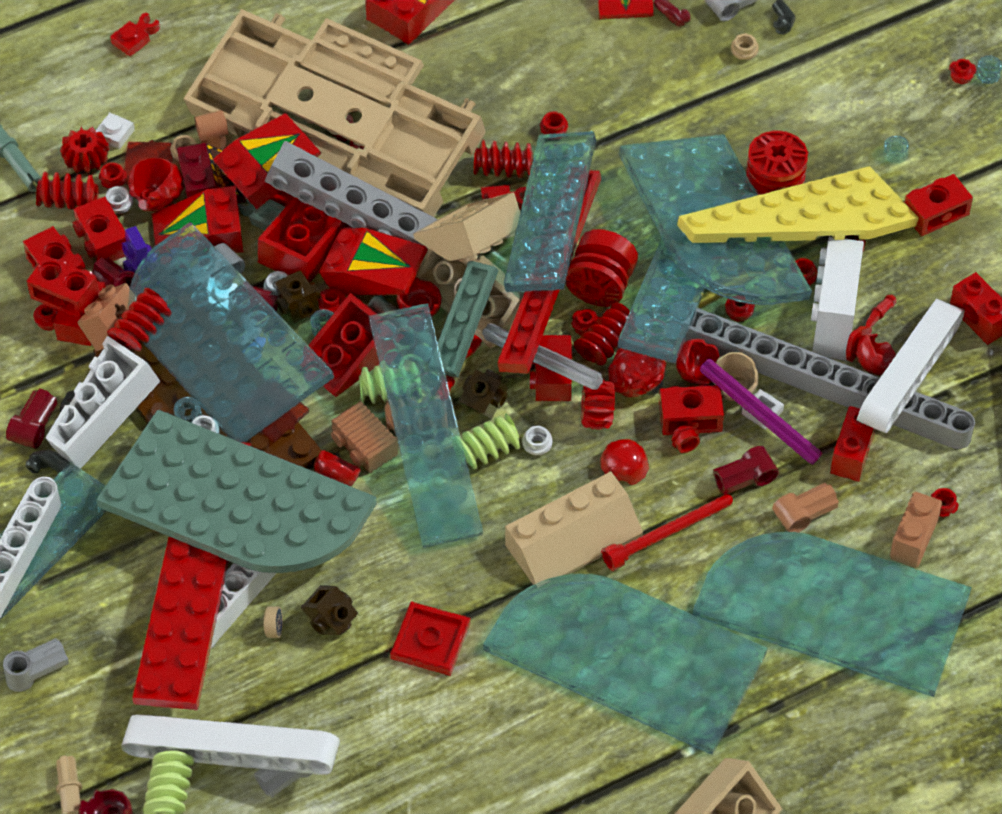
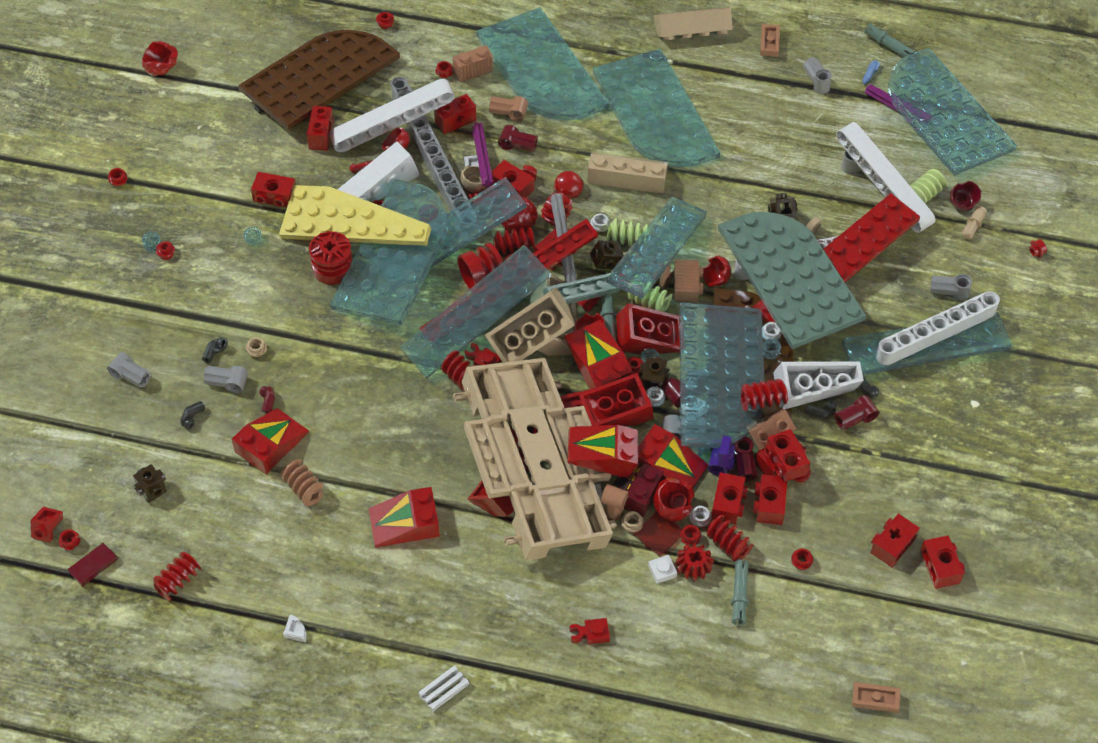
camera: 140 degrees left, 0 degrees up
light grey brick [264,141,438,245] -> none
red tile [390,601,471,676] -> none
red plate [540,111,568,138] -> none
red piece [601,494,733,571] -> none

